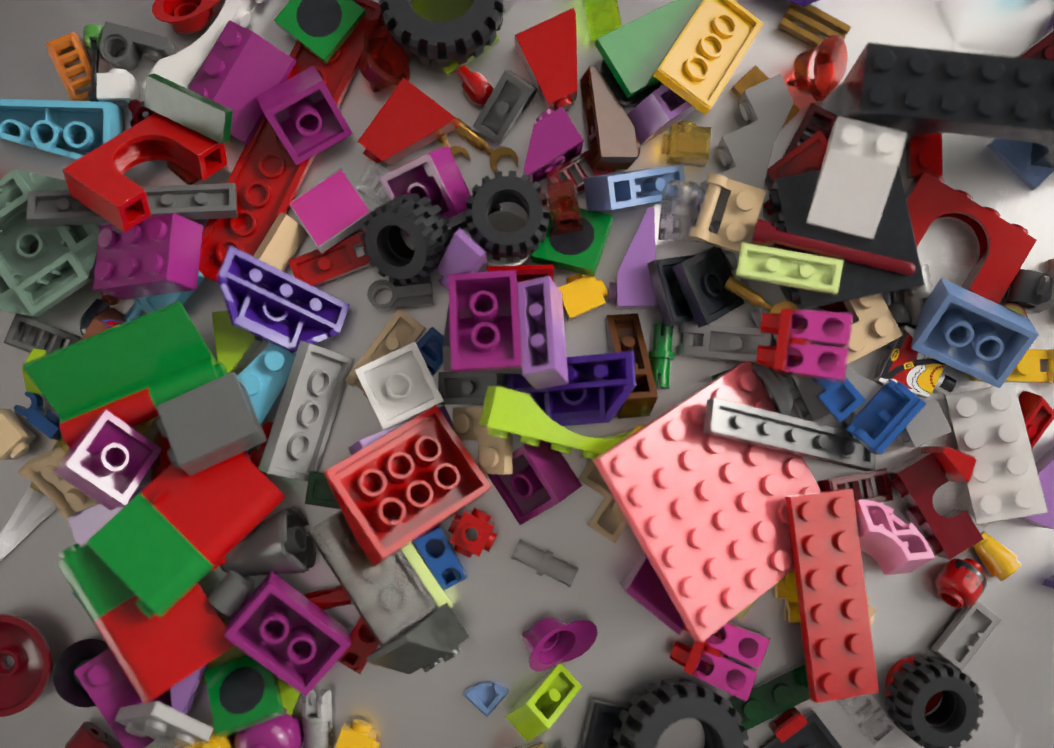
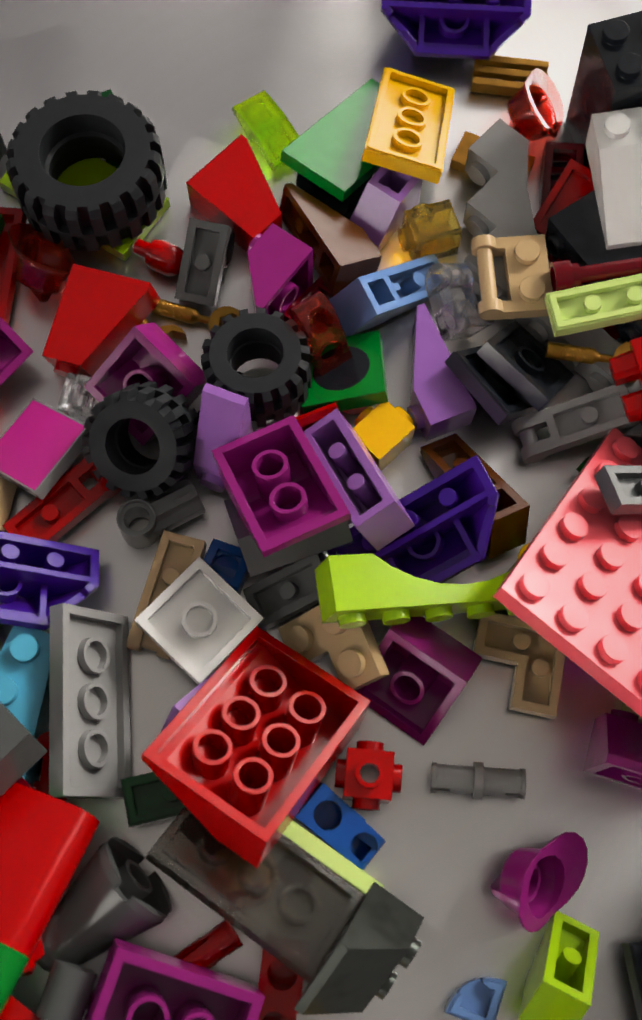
camera: 20 degrees left, 15 degrees down
green pin [648,322,675,389] -> none

